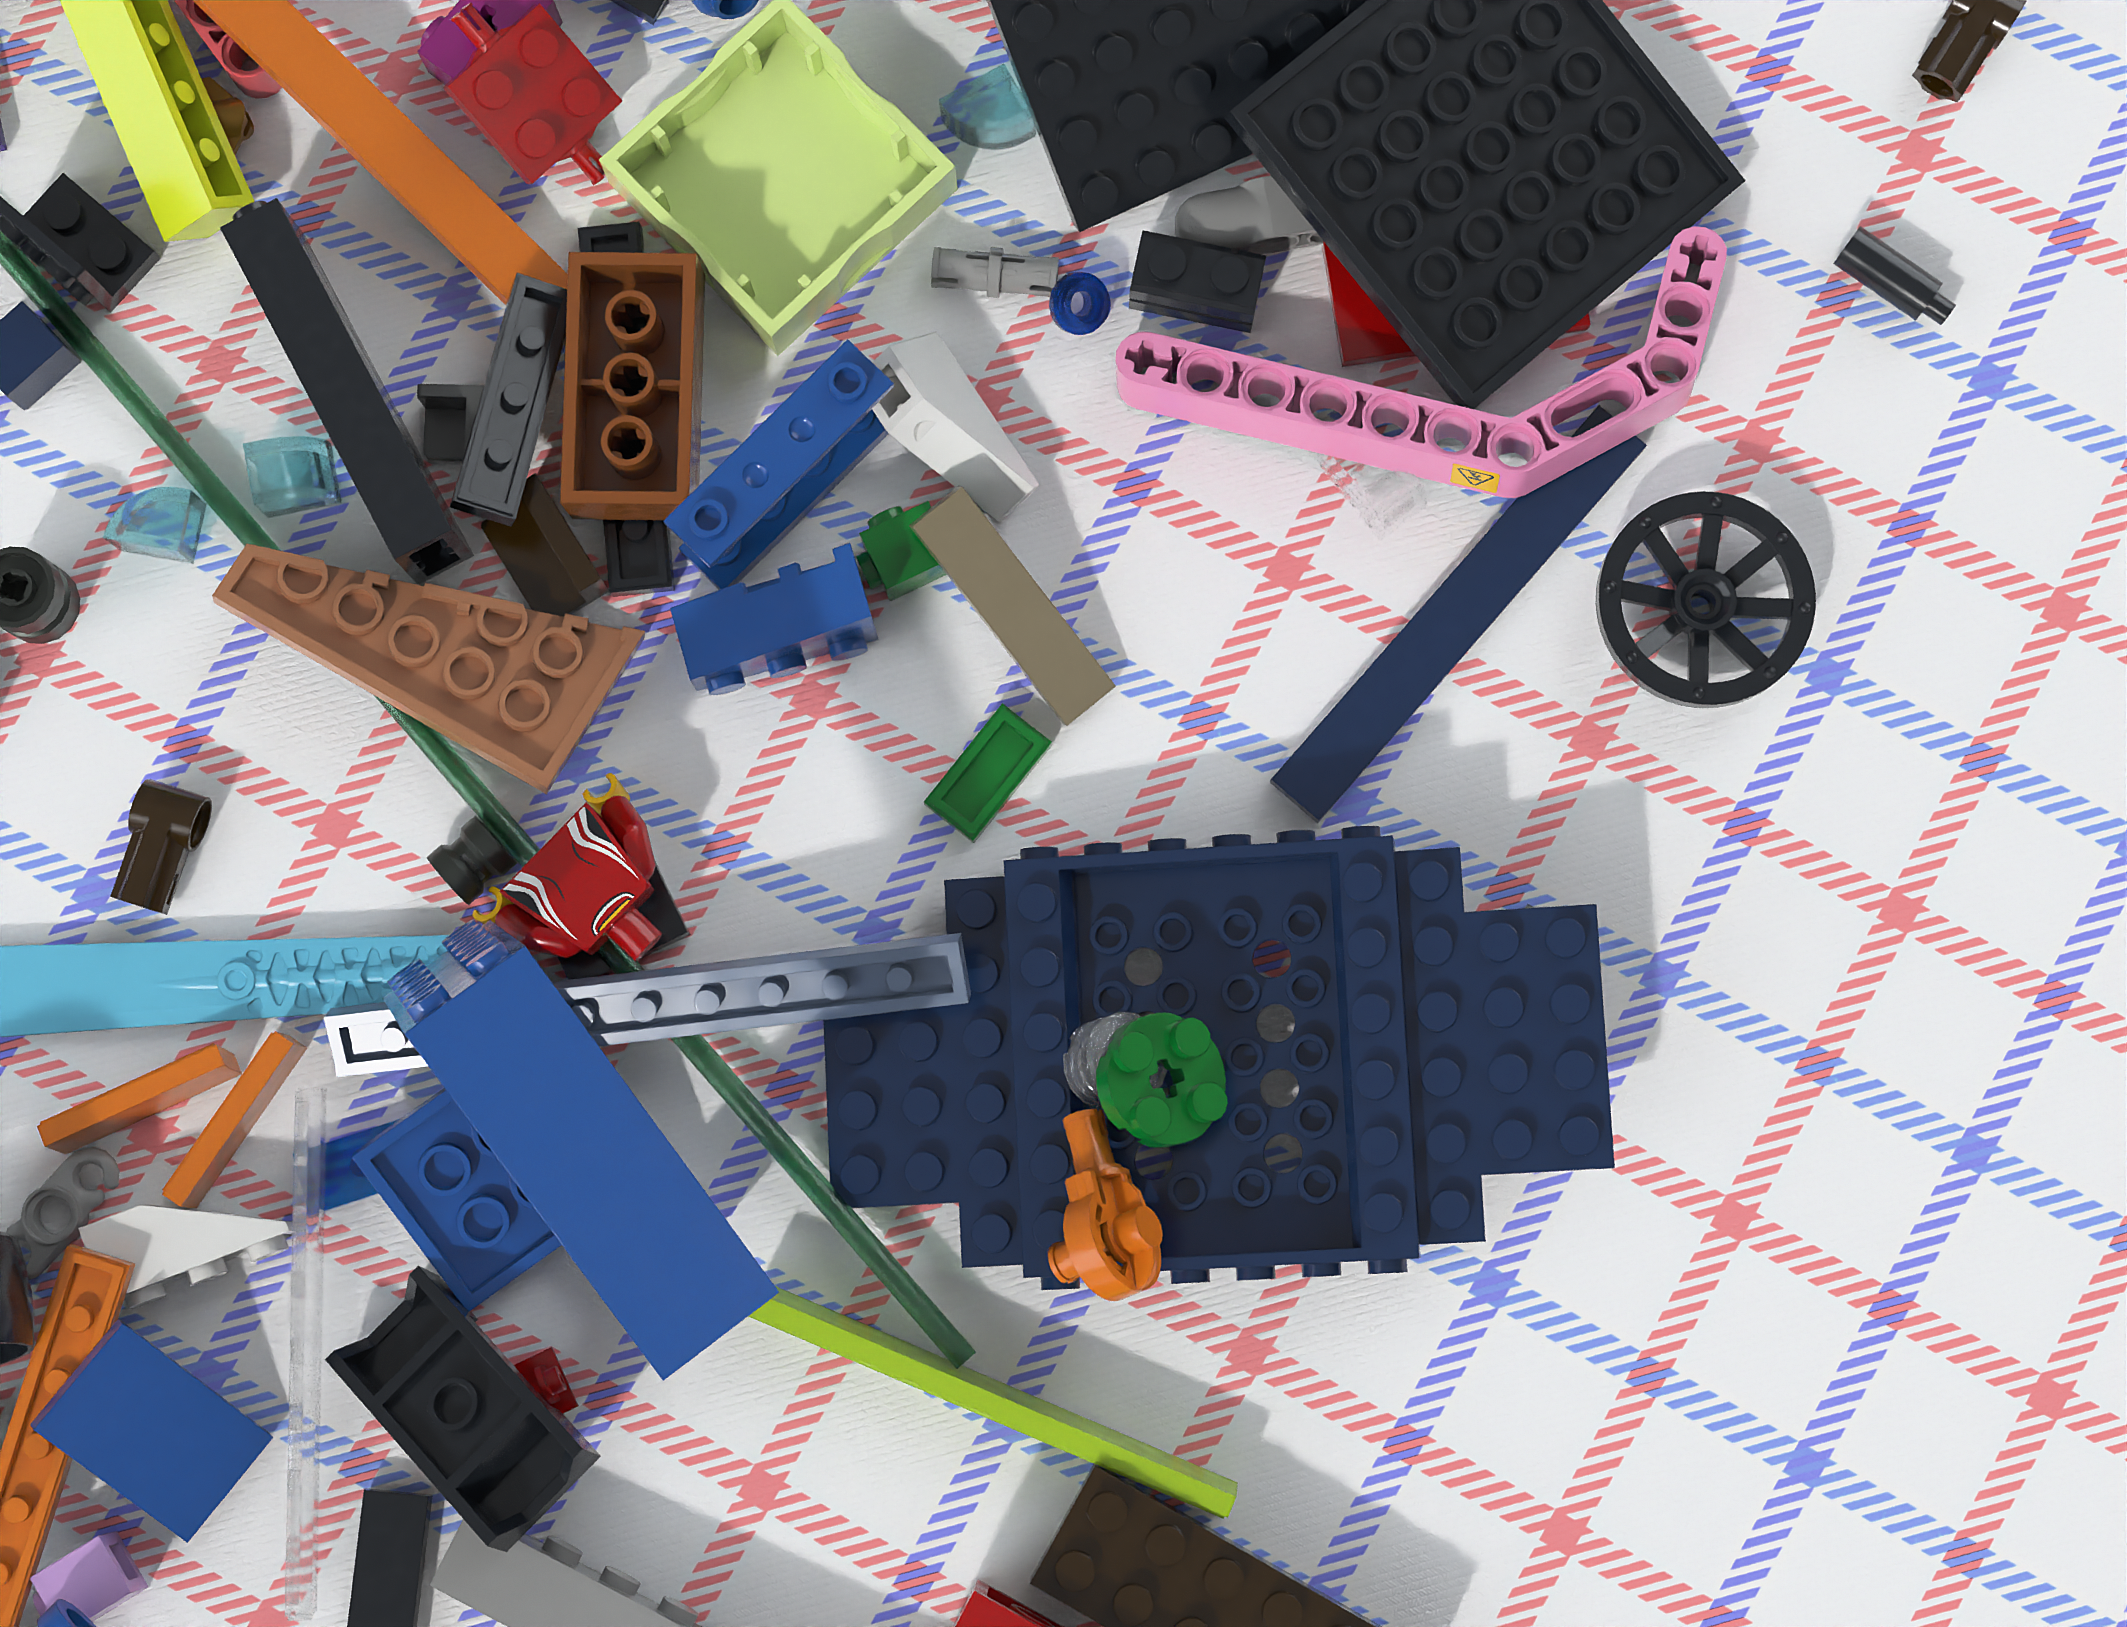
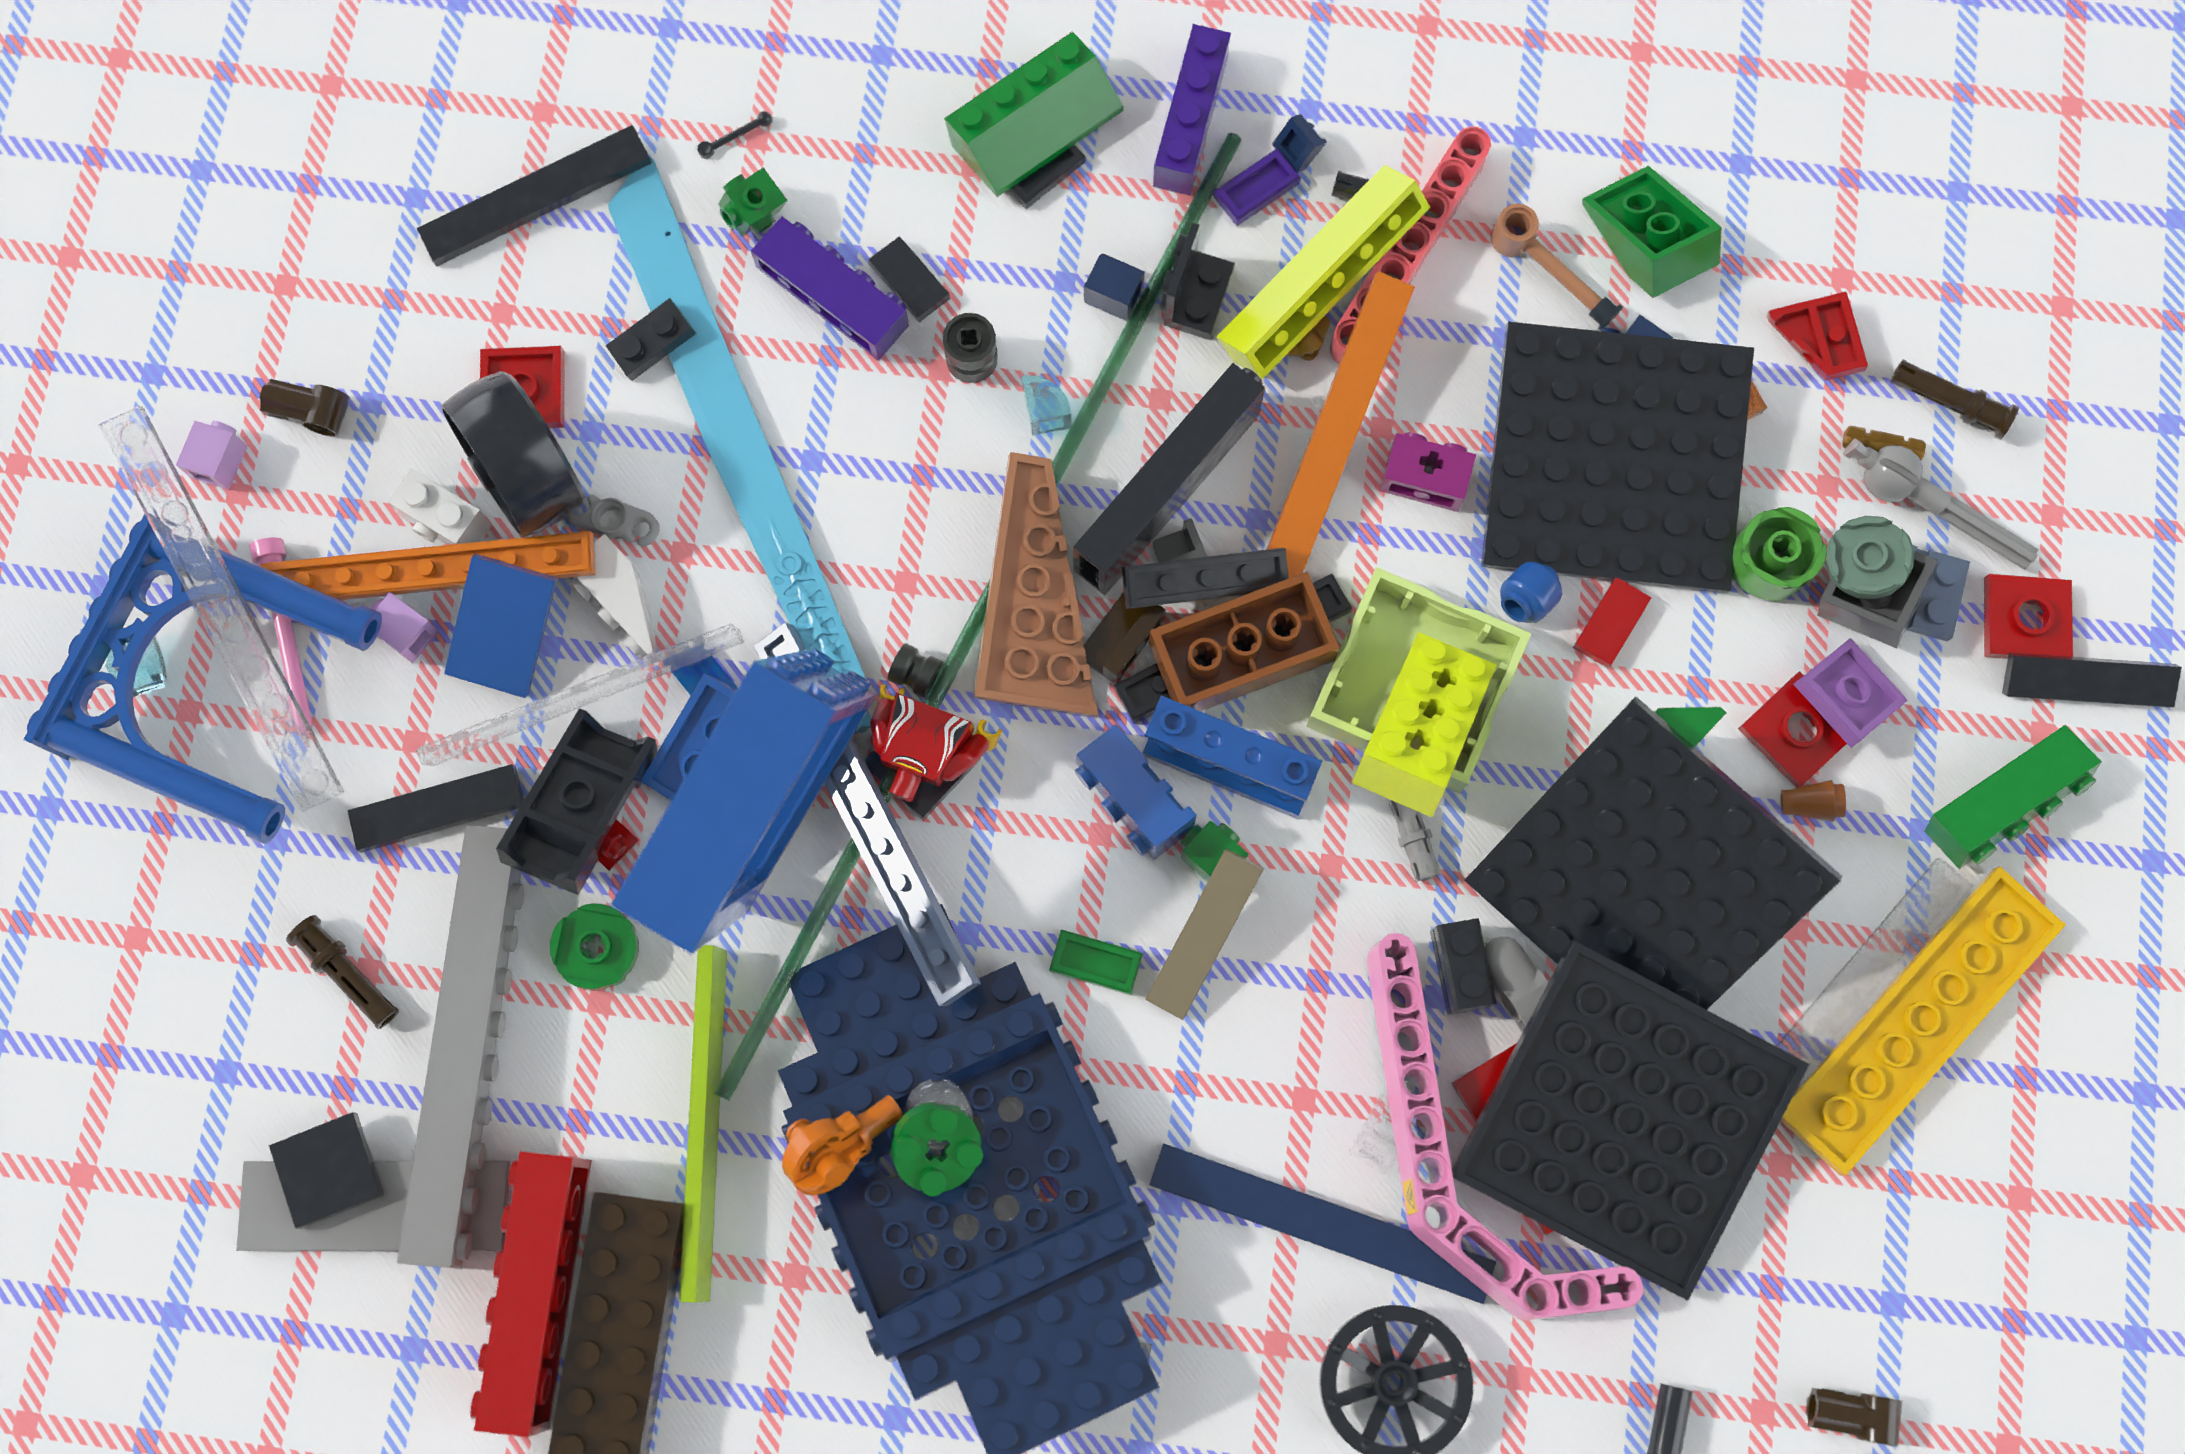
camera: 65 degrees right, 5 degrees down
orange tile [37,1043,242,1155] -> none
dark brown piece [110,779,212,915] -> none
orange tile [162,1031,307,1208] -> none
clear light blue brick [243,436,342,518] -> none
red plate [443,2,622,185] -> none
white slope [872,331,1040,521] -> none
clear light blue brick [939,63,1036,150] -> none
clear blue plate [1049,272,1111,335] -> none
none -> green plate [550,903,639,991]
none -> neon yellow brick [1352,632,1497,817]

